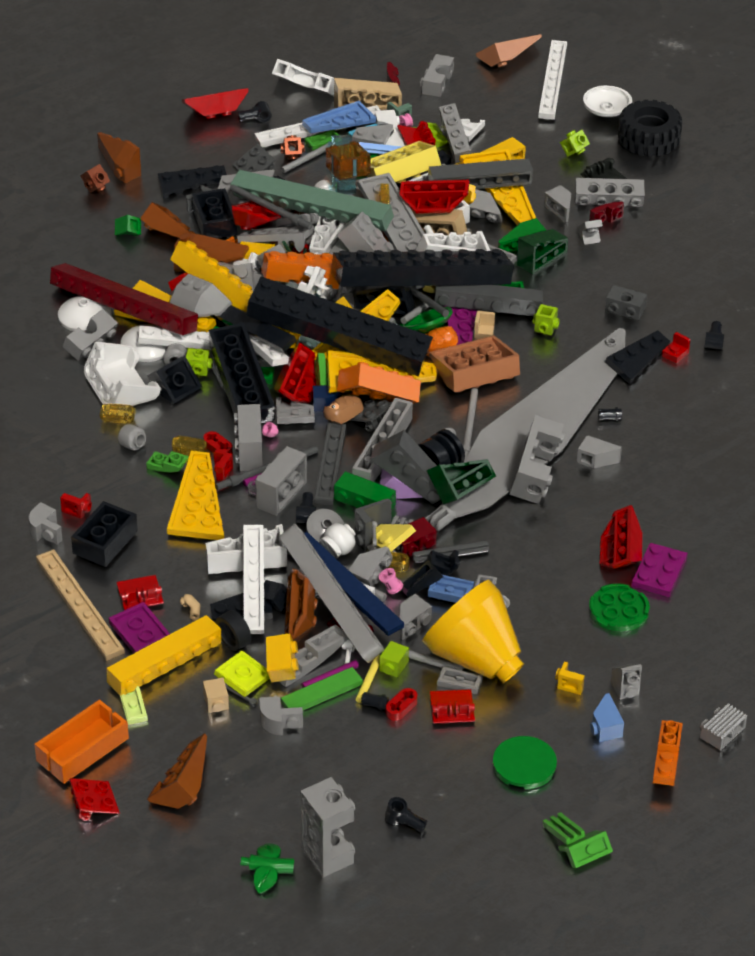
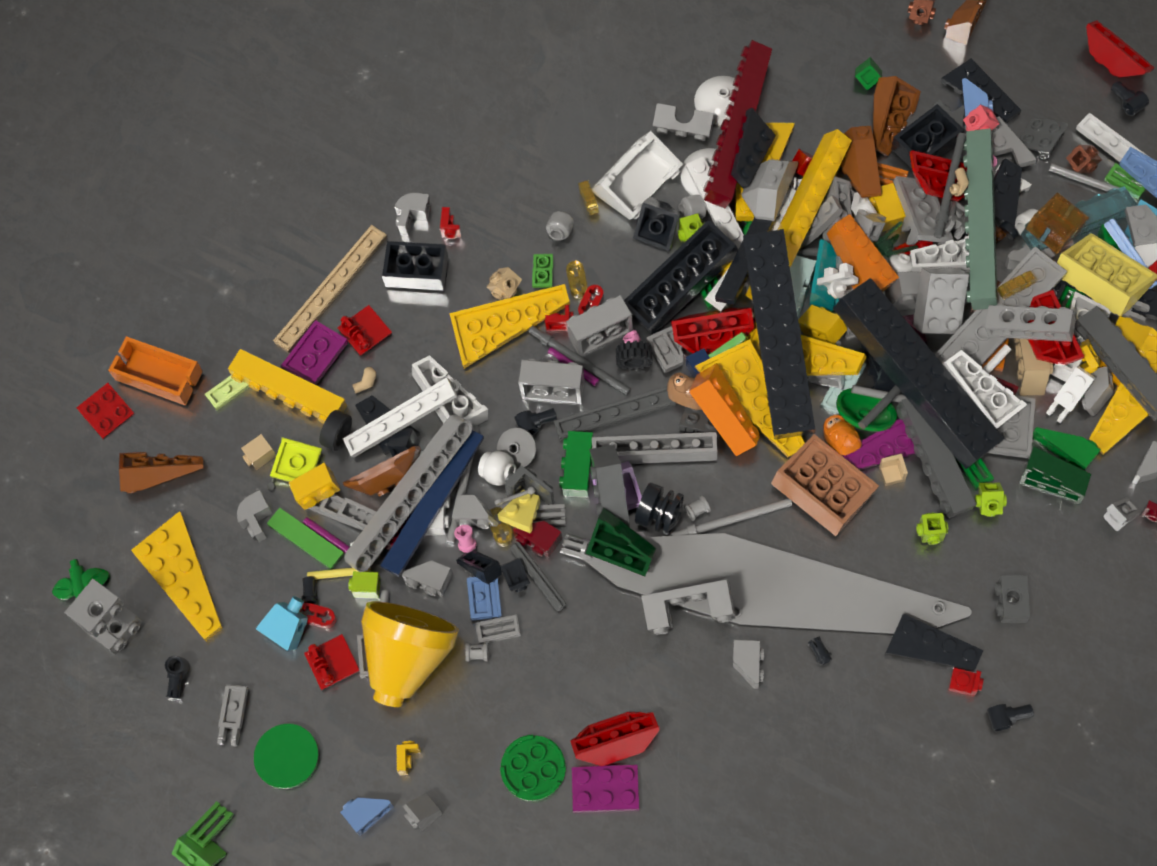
camera: 75 degrees right, 25 degrees up
none -> yellow wing [131,511,223,642]
none -> light grey hinge [218,684,249,746]
none -> medium azure torso [256,596,308,651]
none -> tan brick [487,267,522,300]
none -> black tyre [616,340,653,370]
none -> black wing [731,108,776,188]
none -> tan arm [950,168,969,196]
none -> medium blue slope [962,78,993,117]
none -> coral brick [963,104,1000,131]
none -> lime brick [975,482,1007,517]
none -> light grey brick [985,304,1076,342]
none -> white hinge [1046,366,1096,423]

